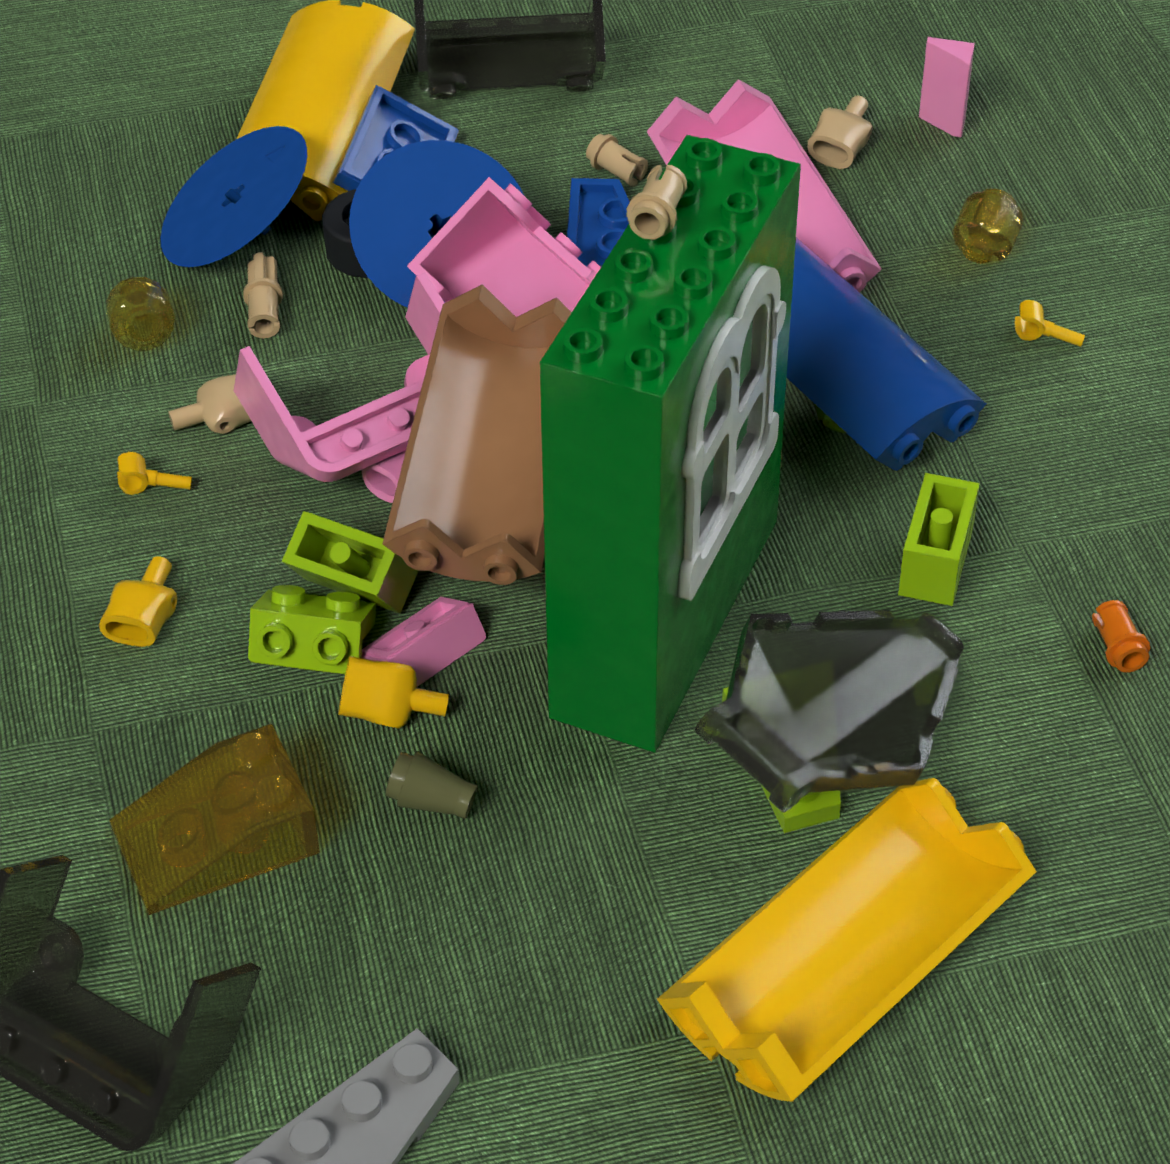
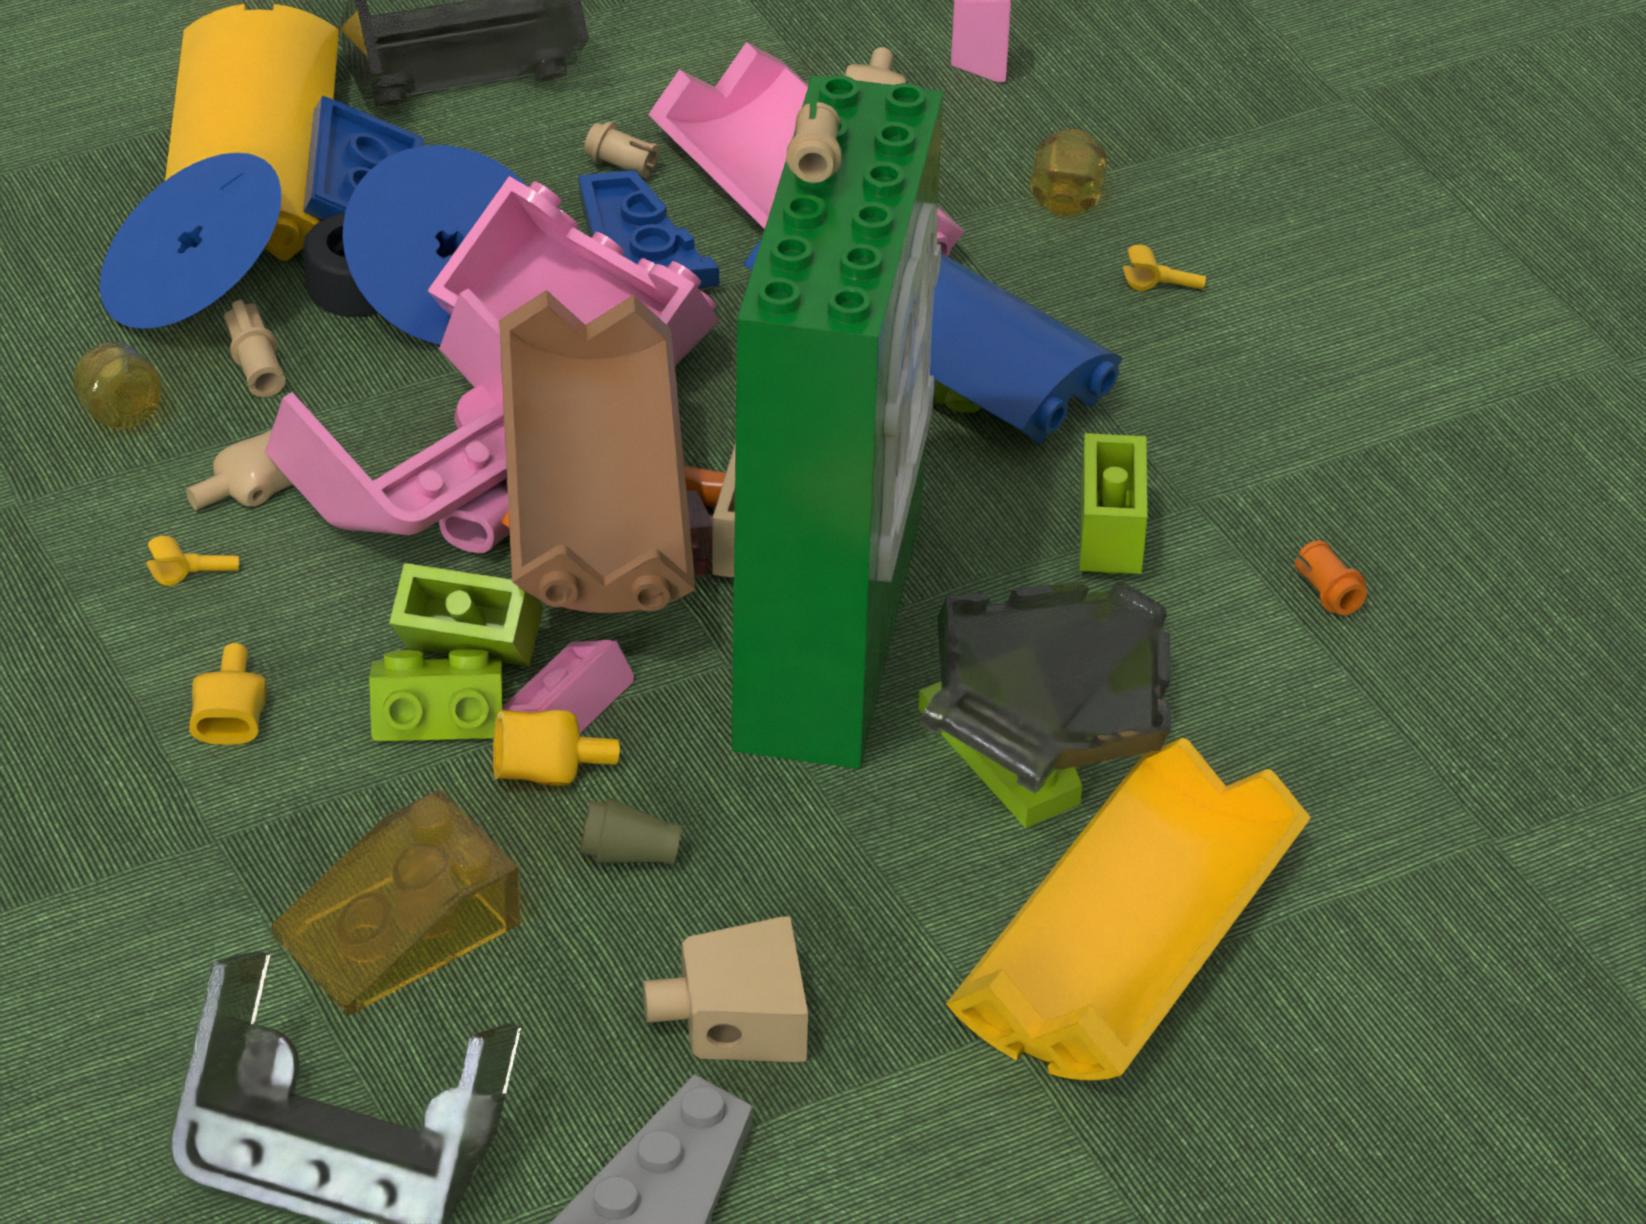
camera: 15 degrees left, 5 degrees down
none -> tan torso [643,916,808,1062]

